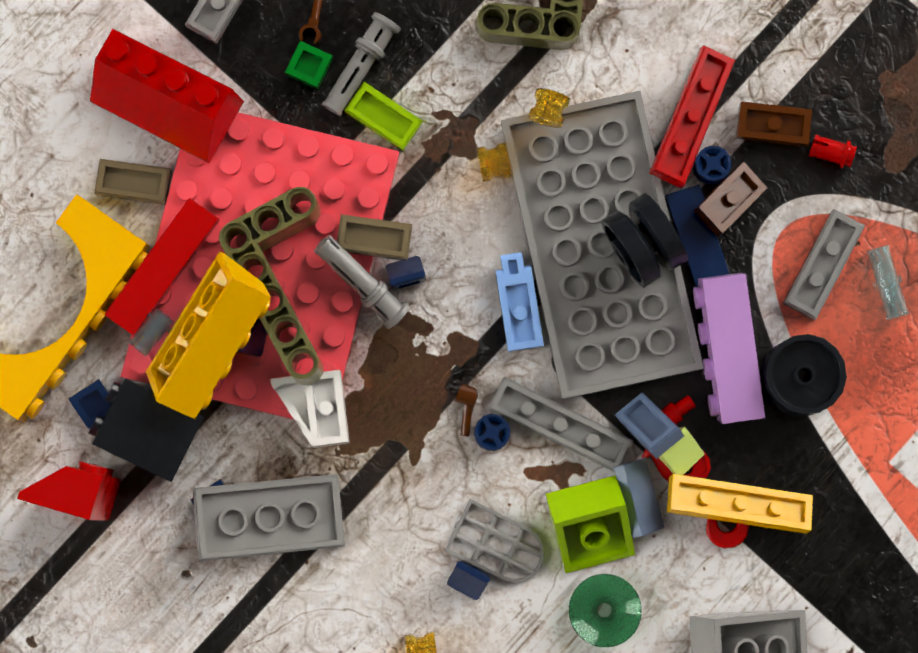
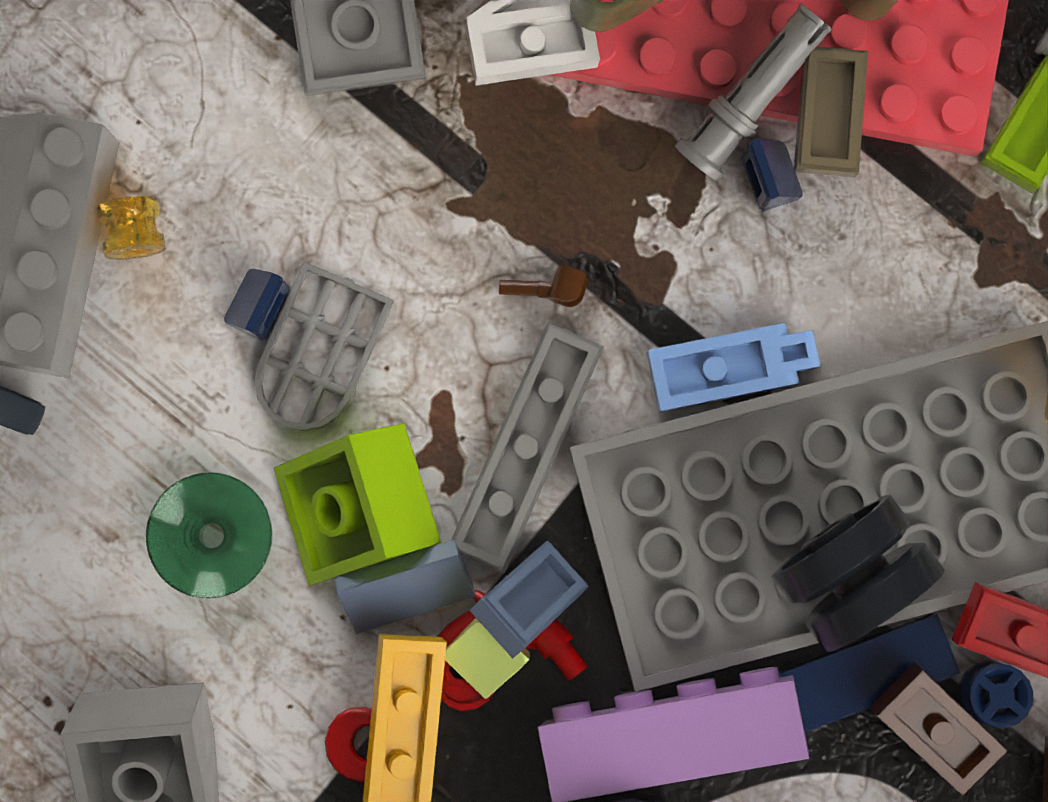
camera: 85 degrees right, 0 degrees up
dark blue wheel [474,414,510,451] -> none
clear yellow wheel [477,142,511,182] -> none

